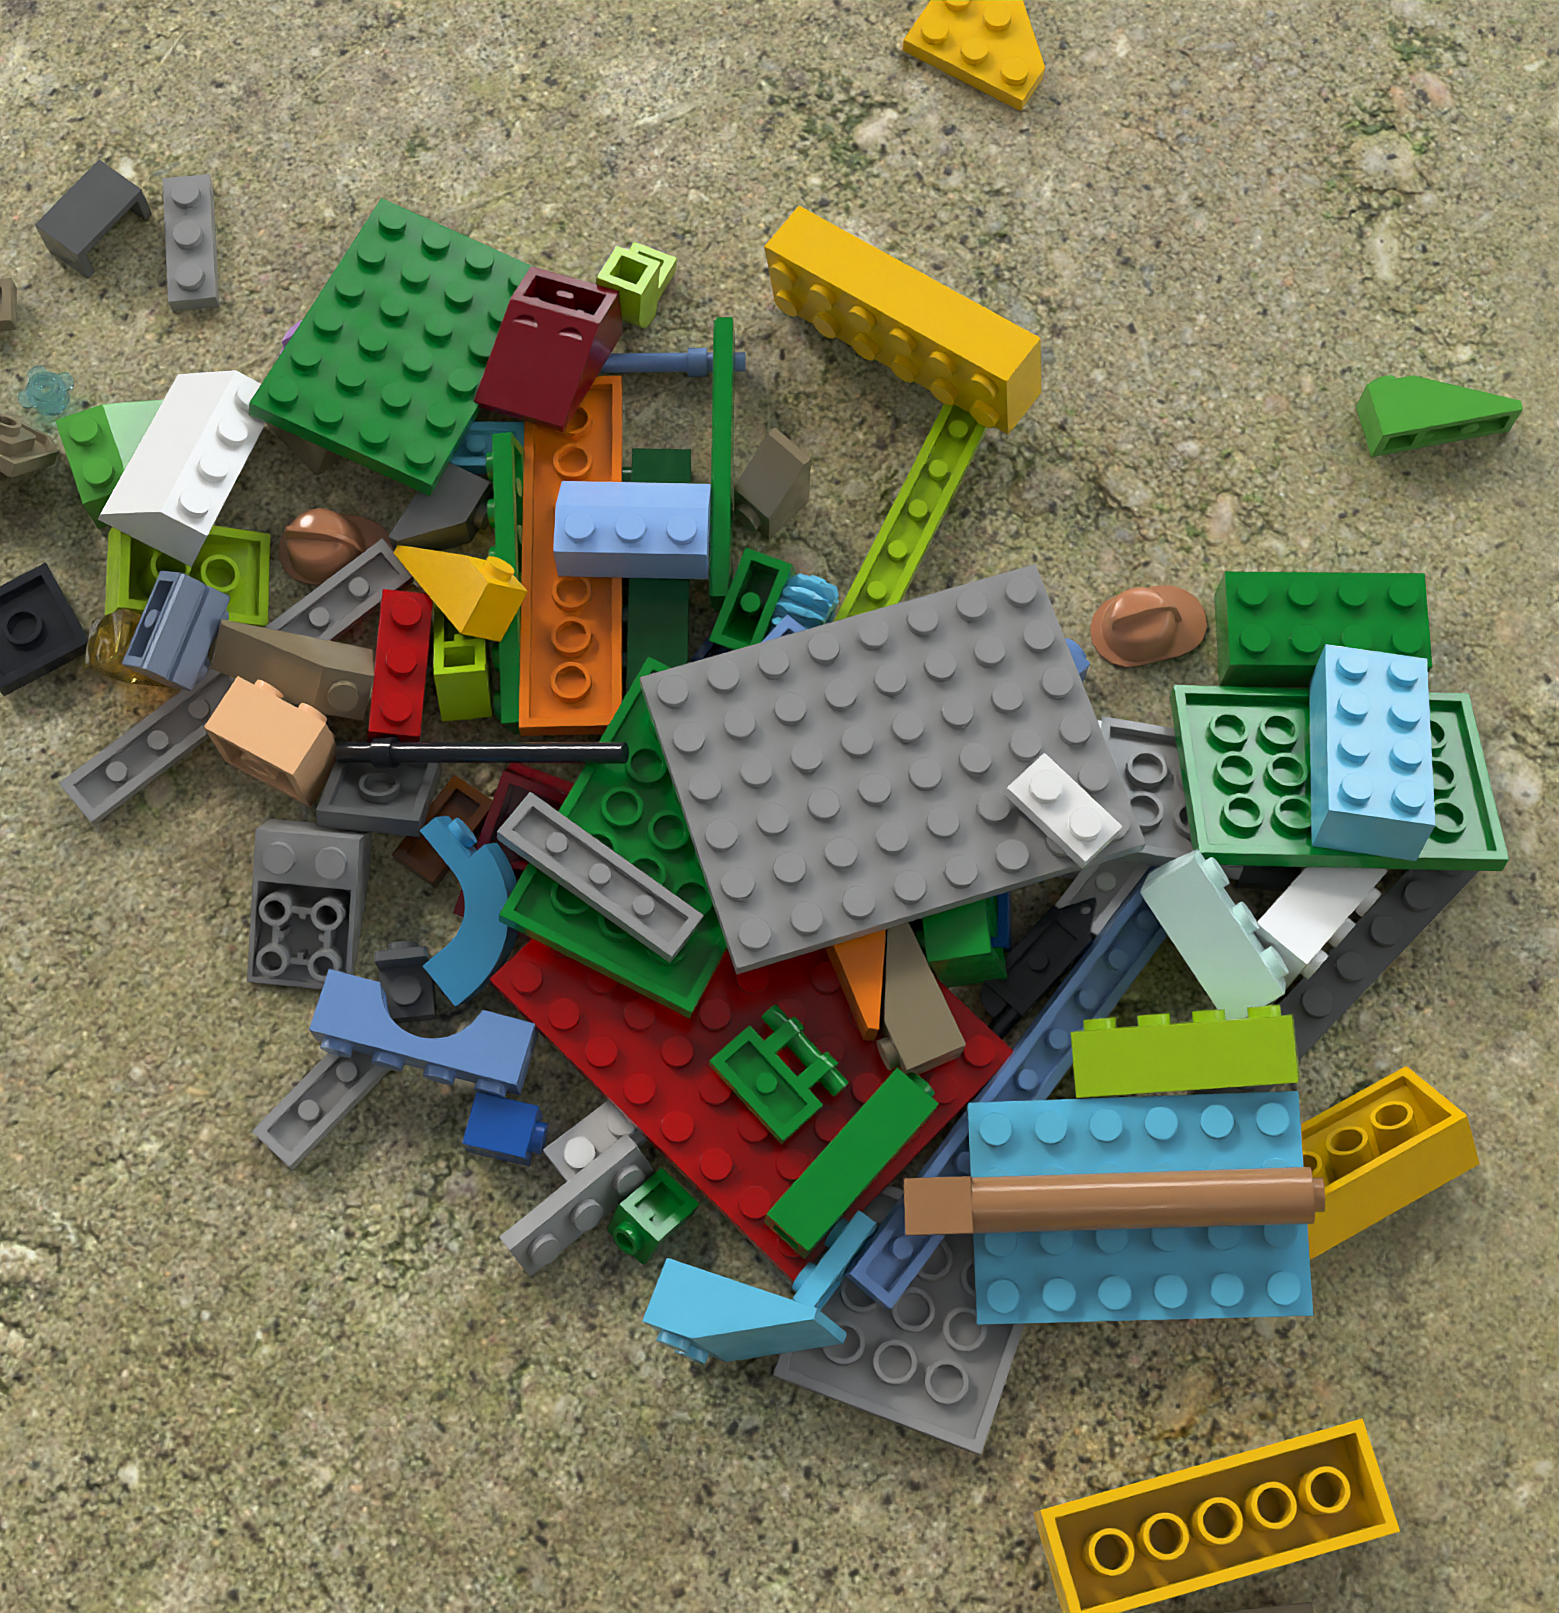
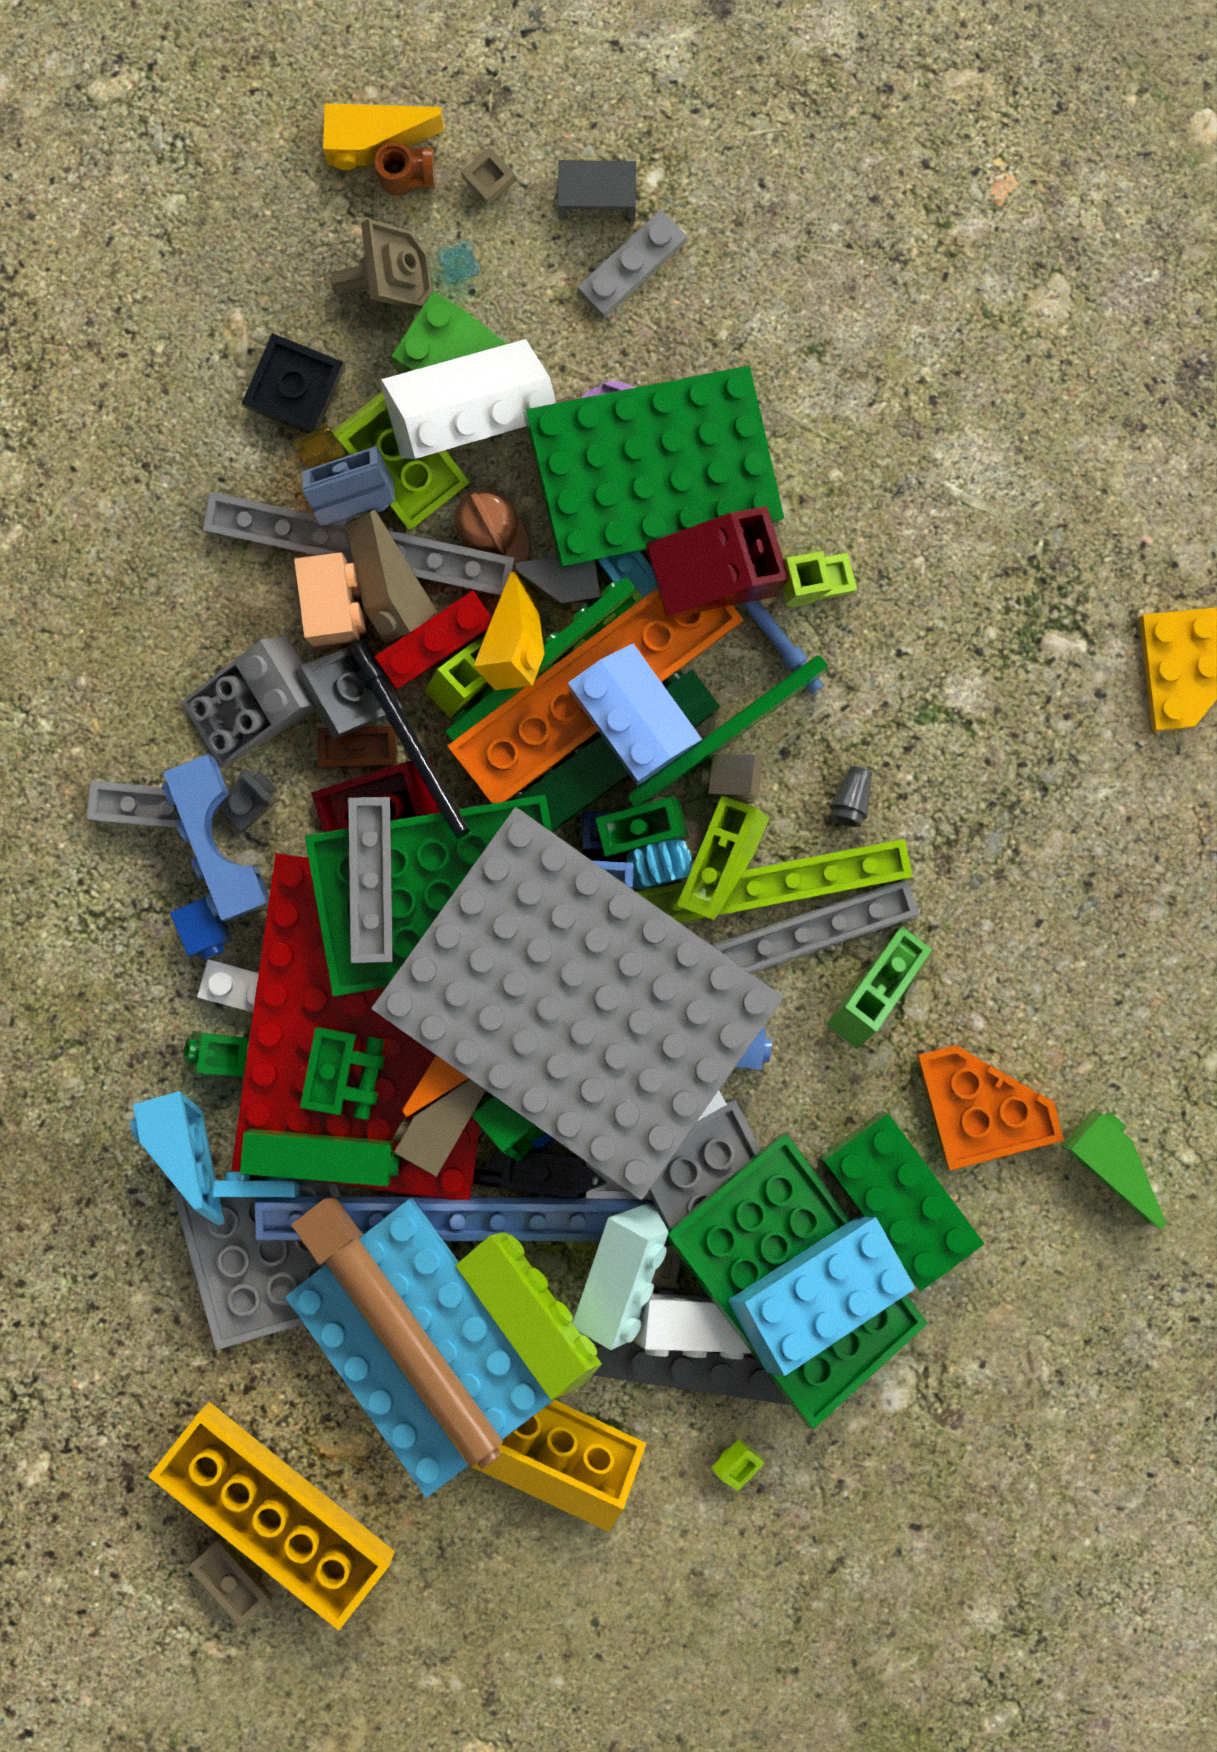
camera: 55 degrees right, 15 degrees up
dark azure arch [420,816,518,1007] -> none
light grey plate [499,1134,655,1277] -> none
yellow brick [764,206,1041,435] -> none
white plate [1005,753,1123,868] -> none
nougat piece [1090,585,1207,668] -> none
none -> lime slope [677,795,769,920]
none -> light grey tile [711,879,920,973]
none -> lime plate [711,1439,765,1491]
none -> bright green slope [826,926,932,1049]
none -> dark grey cone [830,766,872,827]
none -> orange plate [916,1045,1064,1171]

